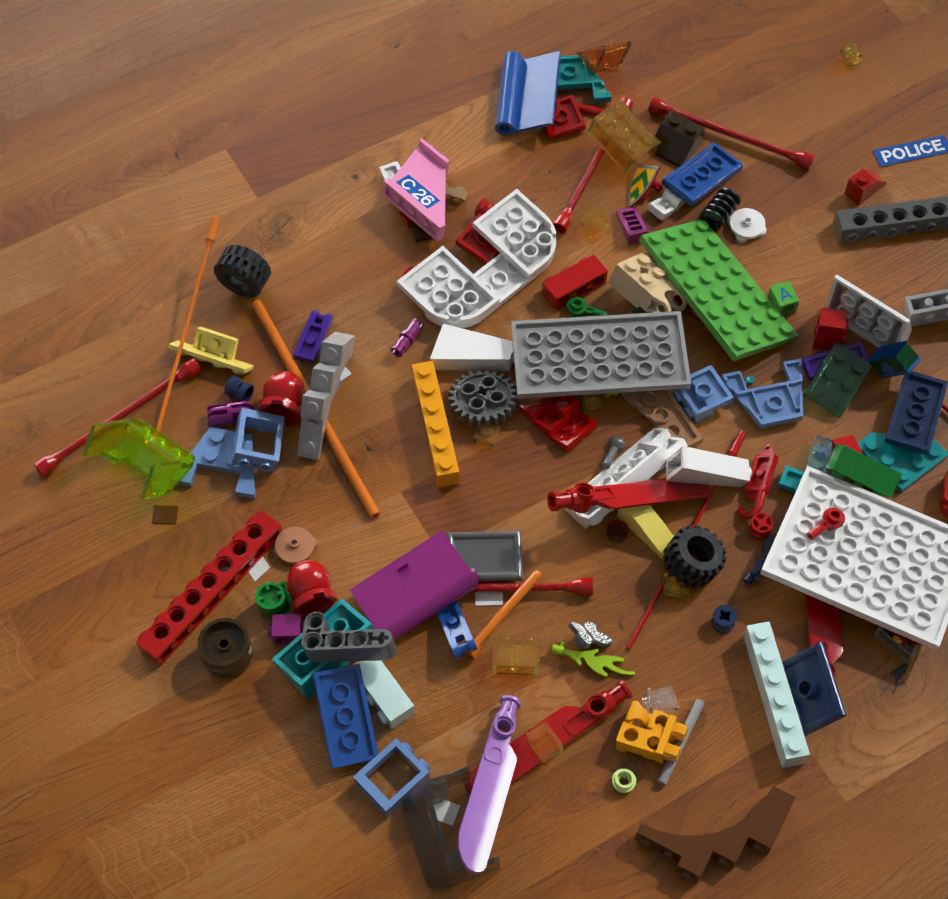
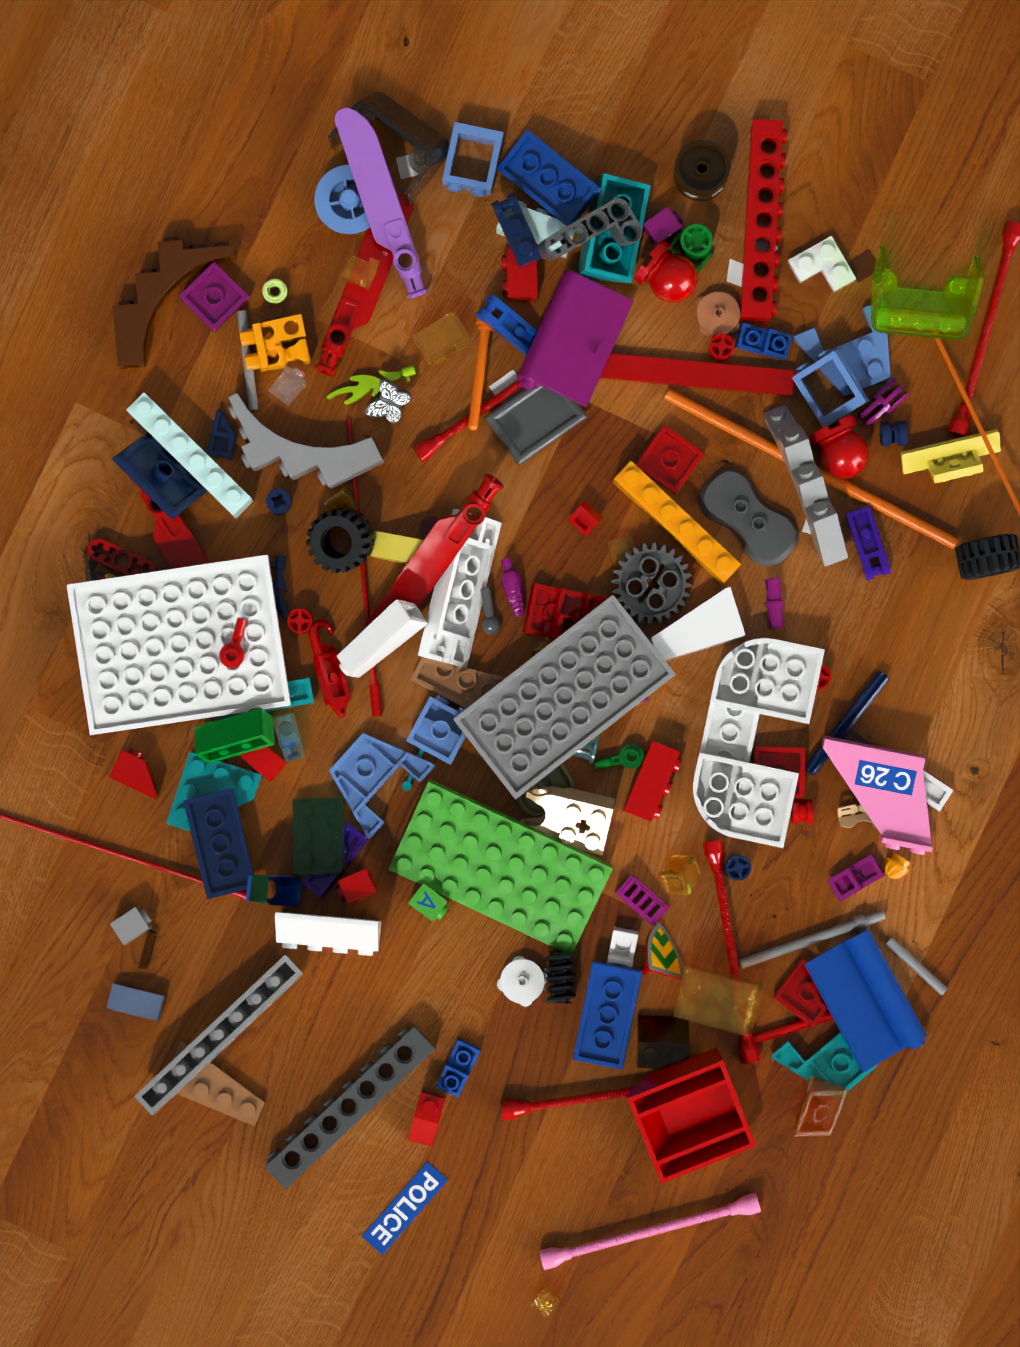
camera: 145 degrees right, 25 degrees up
none -> red beam [87,539,157,576]
none -> magenta plate [178,262,250,333]
none -> dark blue tile [206,409,237,461]
none -> light grey arch [228,393,385,489]
none -> medium blue wheel [314,165,370,234]
none -> blue slope [435,1038,482,1098]
none -> dark blue plate [491,193,542,268]
none -> magenta piece [501,558,525,617]
none -> red brick [502,248,538,302]
none -> bright pink hose [539,1192,761,1270]
none -> red plate [568,501,603,537]
none -> red tile [599,353,795,397]
none -> red slope [626,1047,756,1184]
none -> red plate [636,425,705,495]
none -> dark grey plate [699,468,799,566]
none -> red wheel [708,333,734,361]
none -> dark blue wheel [725,855,751,880]
none -> blue slope [734,323,793,360]
none -> light grey bar [739,909,886,969]
none -> white plate [788,236,856,292]
none -> dark blue axle [805,671,889,775]
none -> magenta slope [827,853,885,902]
none -> light orange plate [885,853,910,879]
none -> light grey bar [885,937,948,996]

